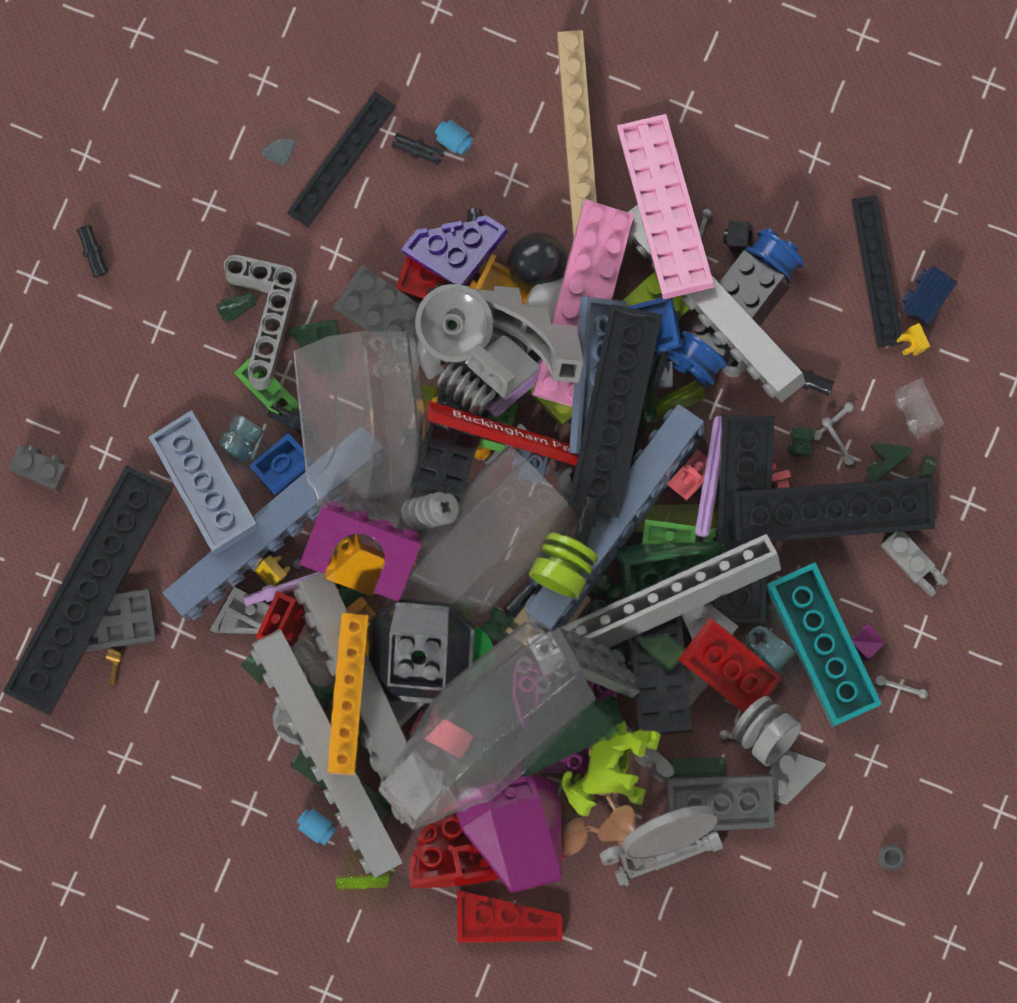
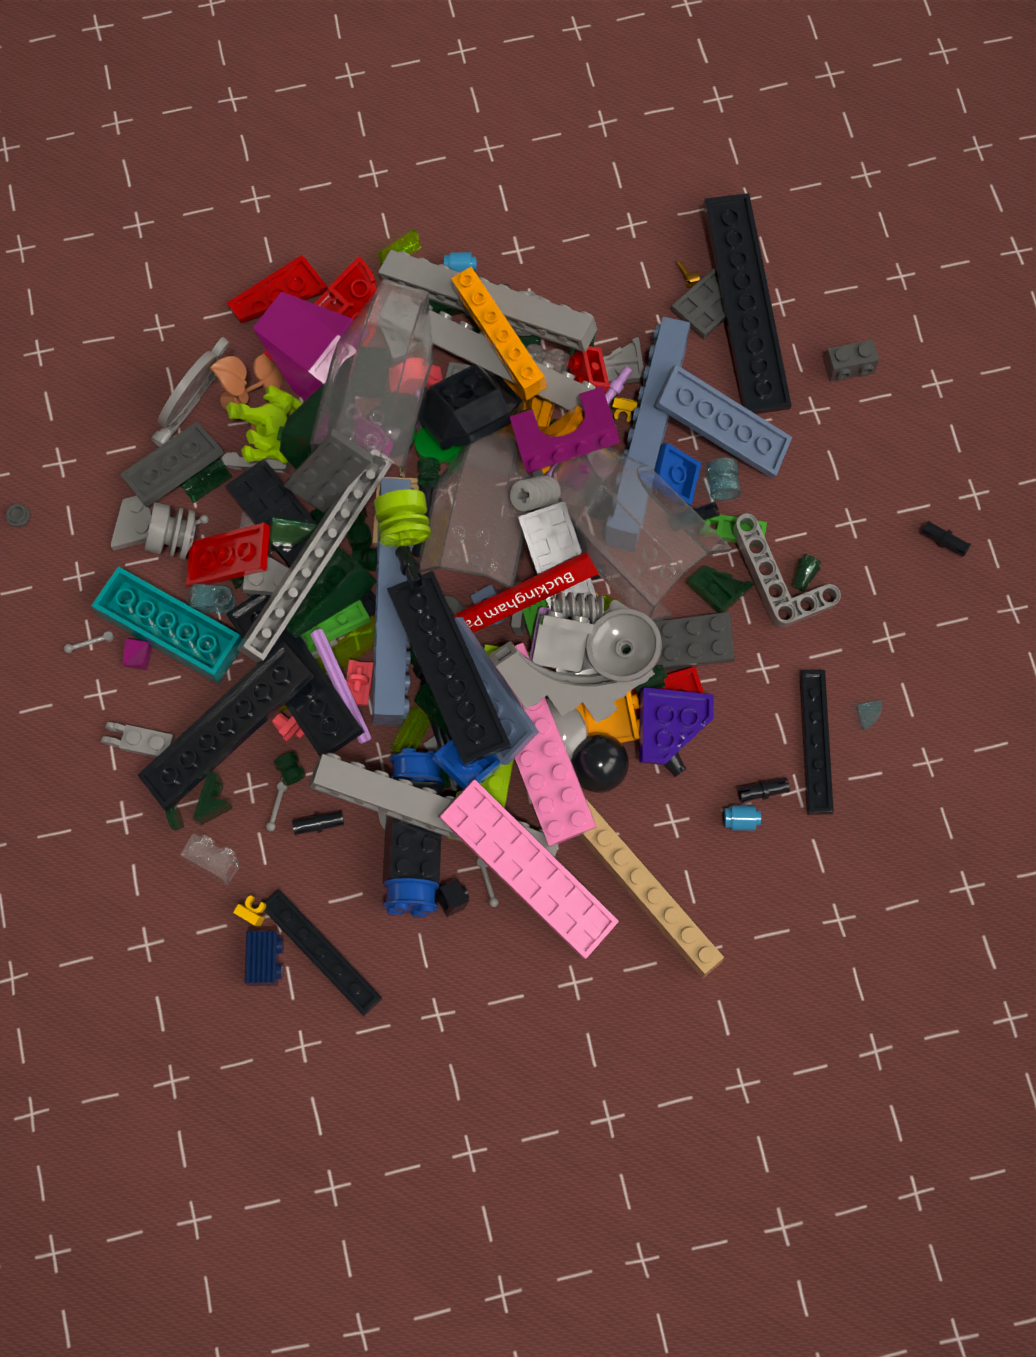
camera: 145 degrees right, 10 degrees down
light grey hinge [822,417,854,465] -> none

